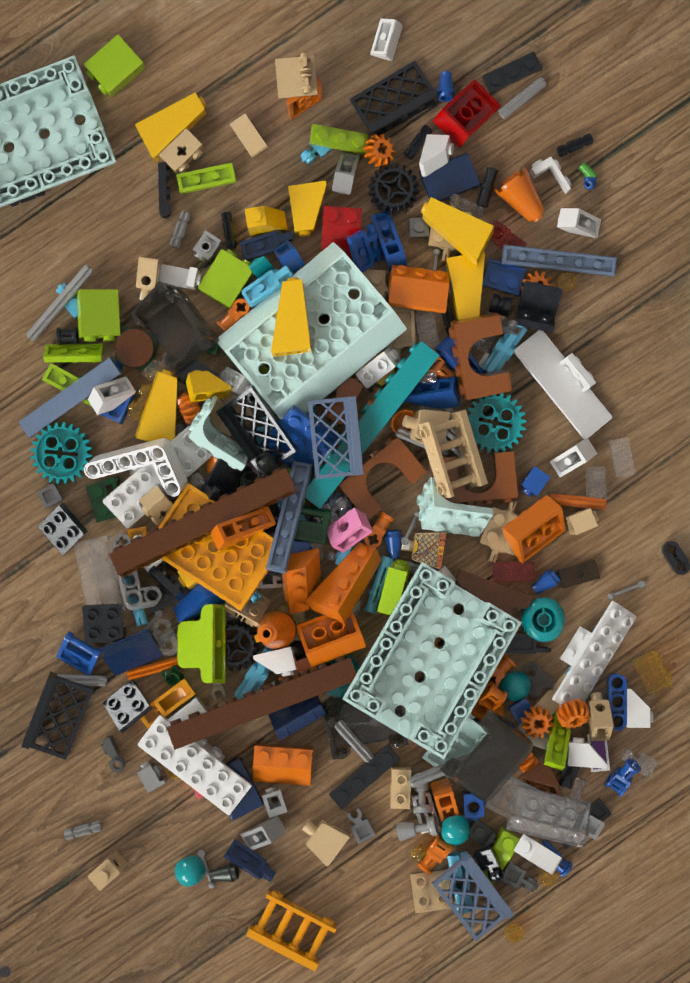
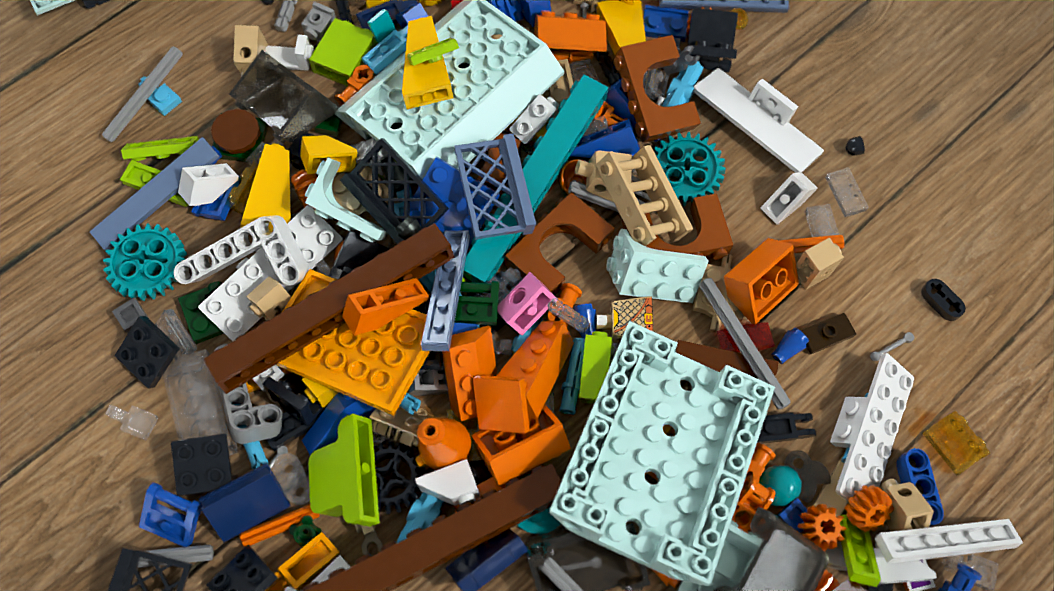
camera: 10 degrees left, 20 degrees down
black bush [56,327,79,345] -> none
lime brick [77,289,120,342] -> none
light grey hinge [401,510,420,545] -> none
blue brick [520,466,550,497] -> none
teal hat [521,598,565,642] -> none
white slope [626,687,653,728] -> none
none -> clear plate [105,405,159,441]
none -> clear plate [155,309,197,365]
none -> lime plate [407,37,459,66]
none -> orange tile [473,375,530,434]
none -> clear axle [547,298,590,333]
none -> light grey axle [699,278,791,410]
none -> black hinge [846,136,865,156]
none -> white plate [875,519,1023,564]

